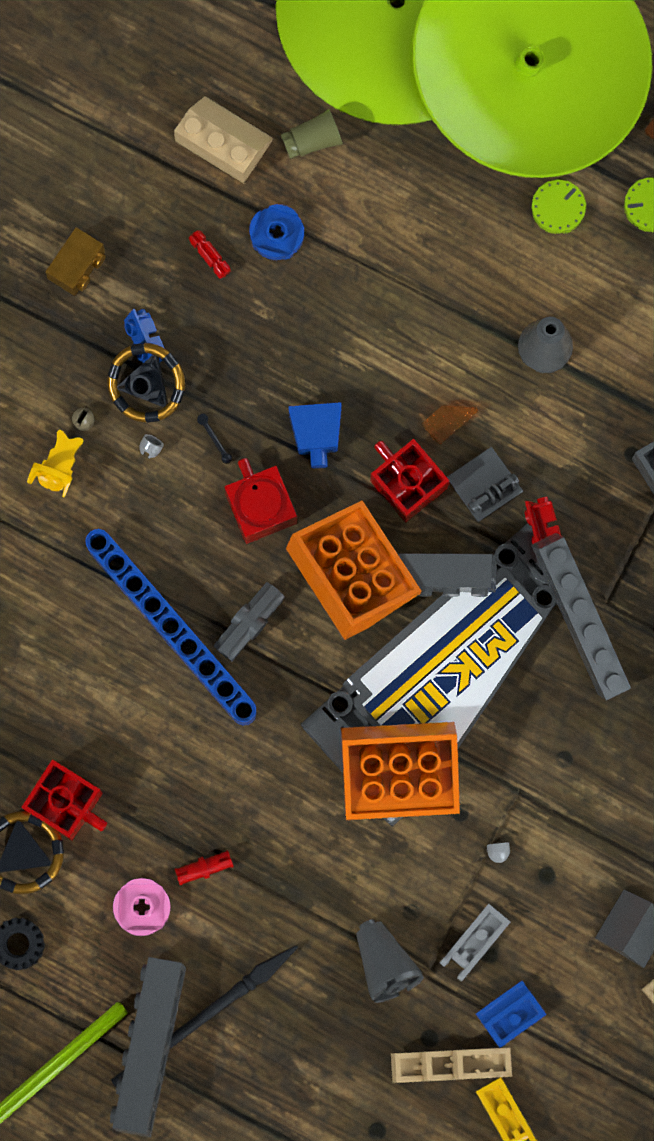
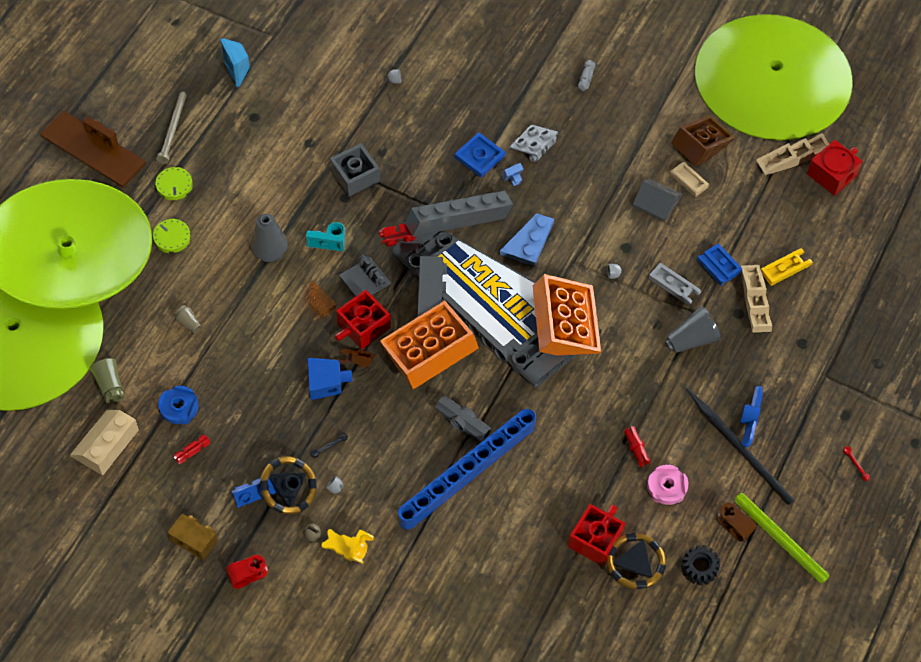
camera: 90 degrees left, 20 degrees down
dark grey brick [110,957,186,1138] -> none
red piece [224,458,297,544] -> none
none -> dark tan cone [174,305,202,333]
none -> red piece [226,555,268,589]
none -> teal plate [306,222,346,252]
none -> reddish brown plate [339,348,375,368]
none -> medium blue wing [500,214,554,266]
none -> reddish brown piece [717,503,757,542]
none -> blue piece [740,386,763,448]

